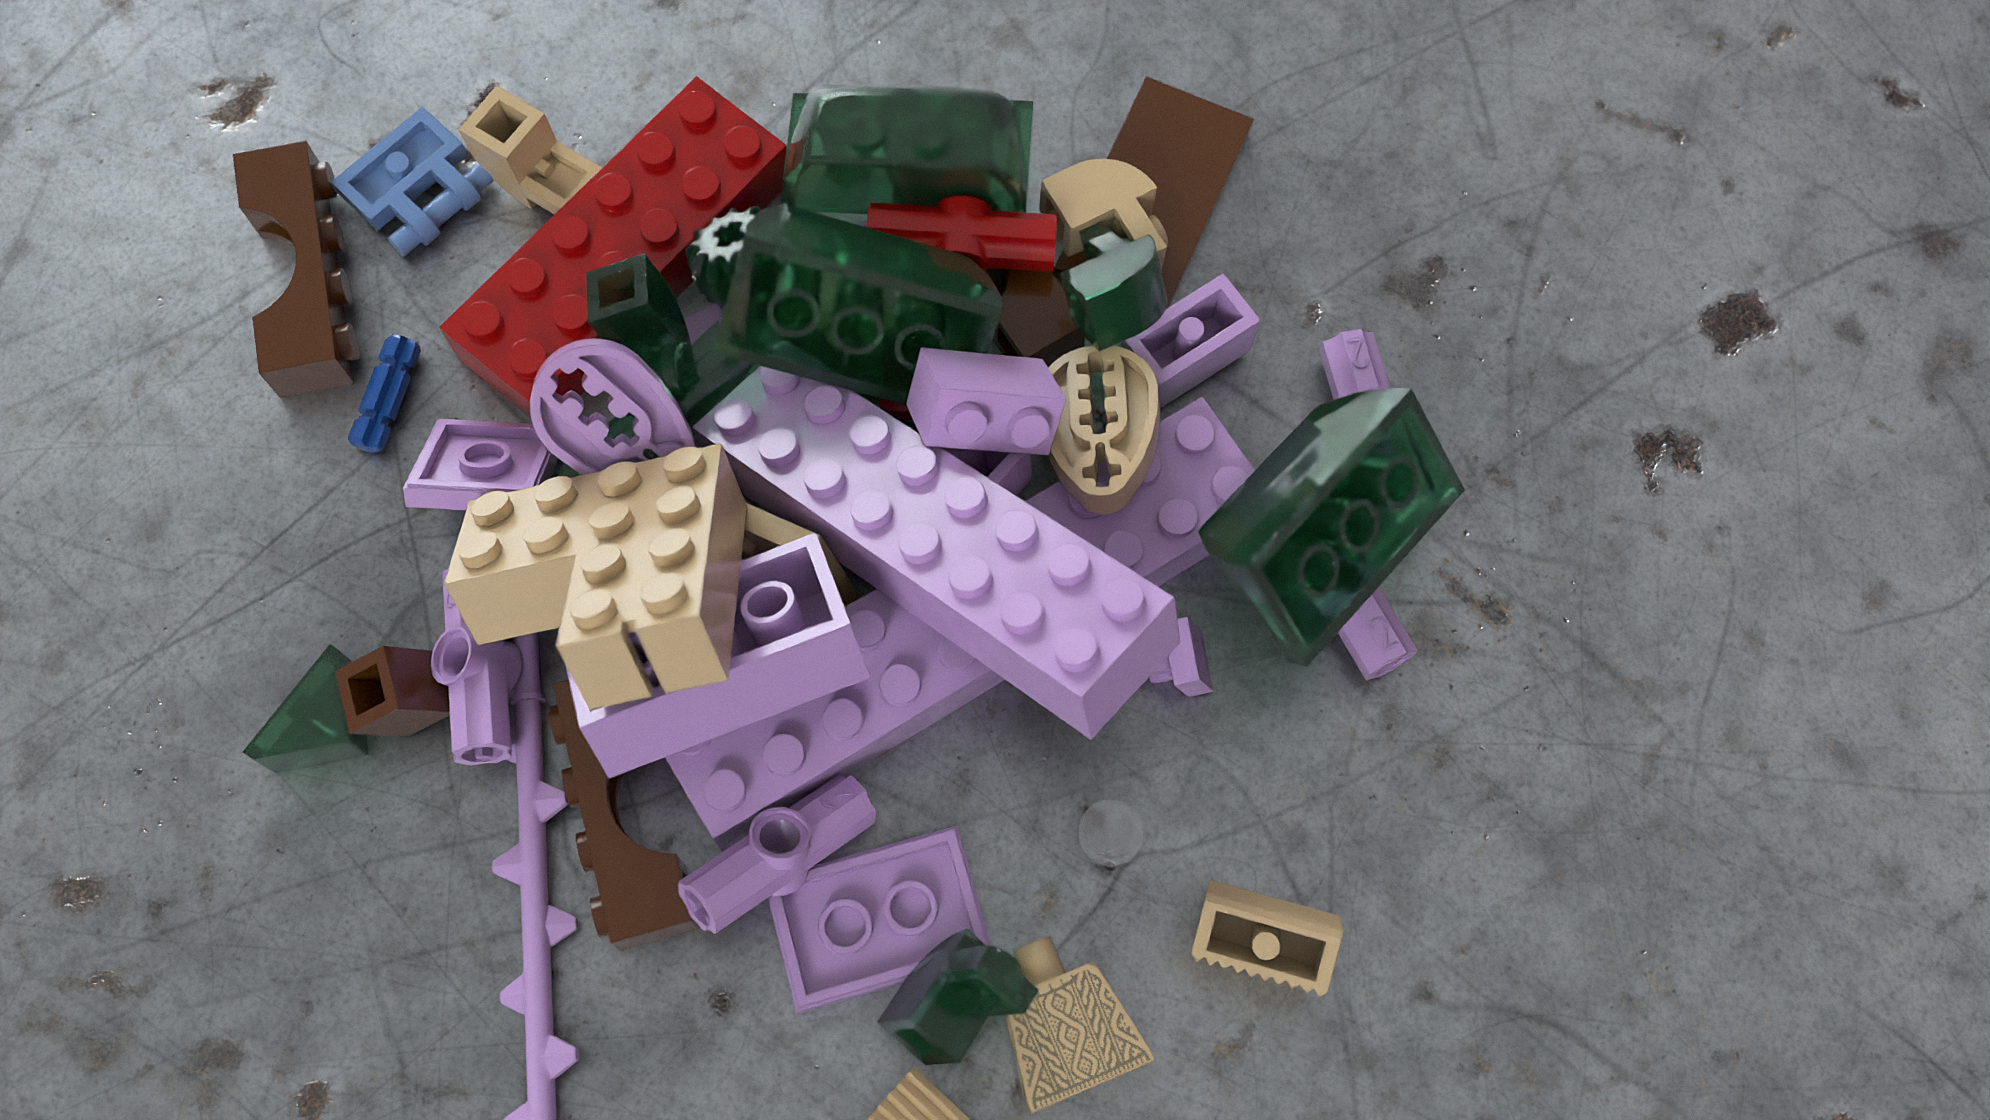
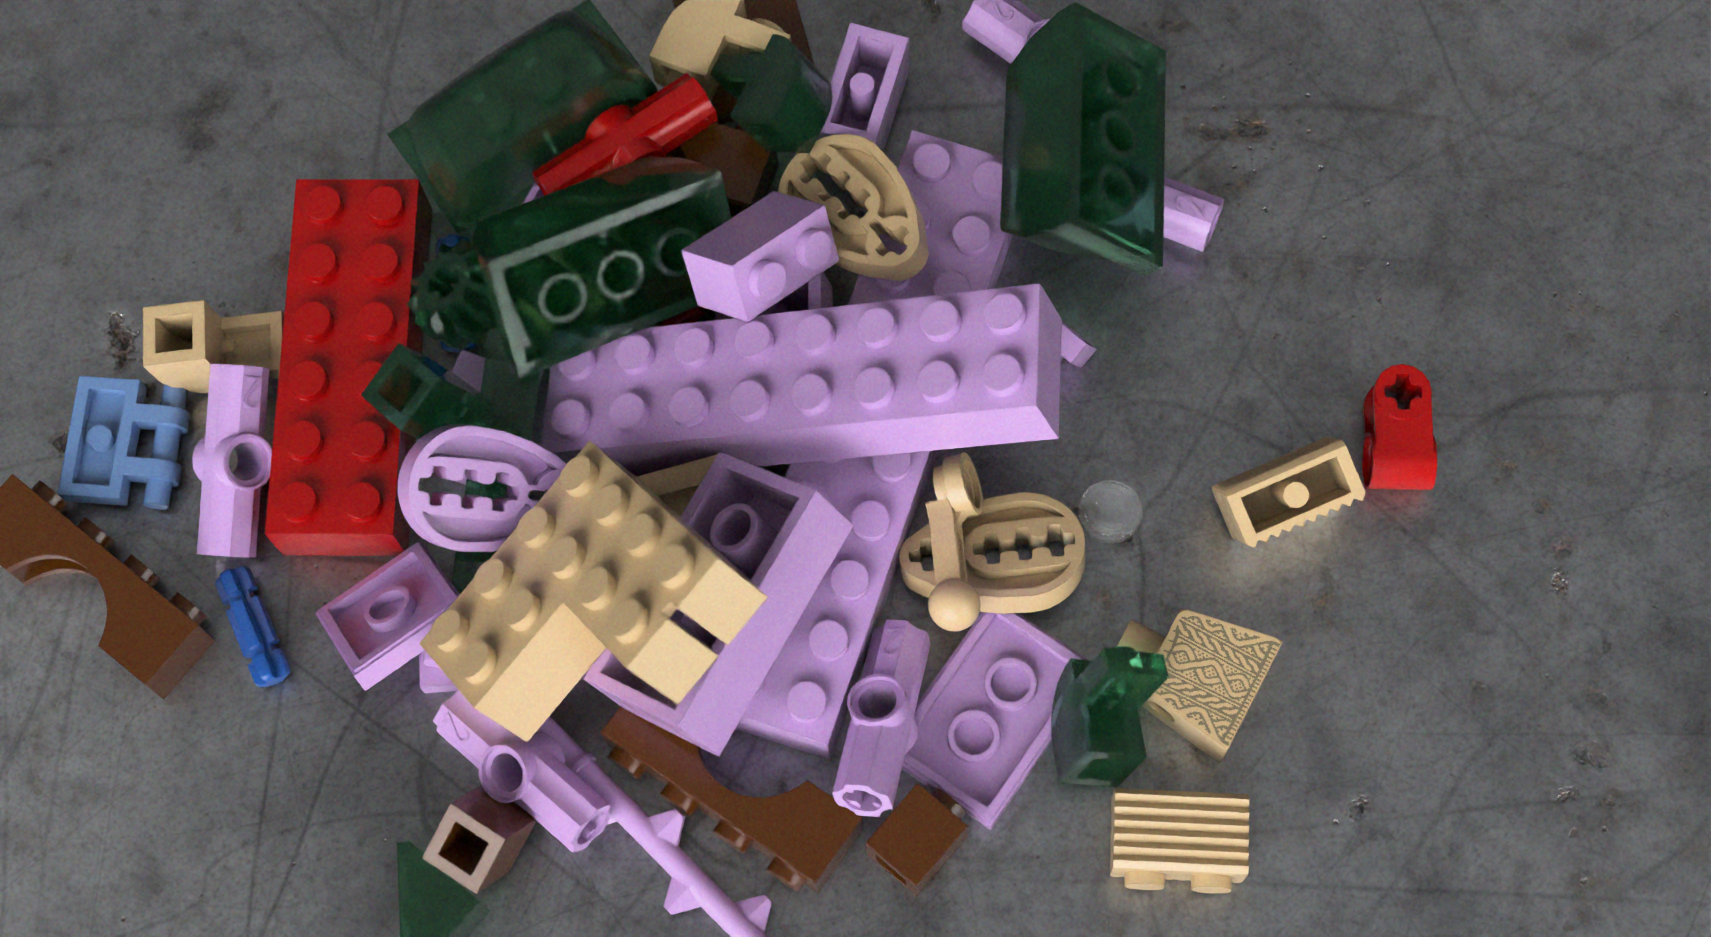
camera: 30 degrees left, 0 degrees up
none -> lavender piece [192,364,272,558]
none -> reddish brown brick [865,783,968,897]
none -> tan piece [899,492,1086,614]
none -> tan piece [925,452,983,631]
none -> red piece [1362,364,1437,490]

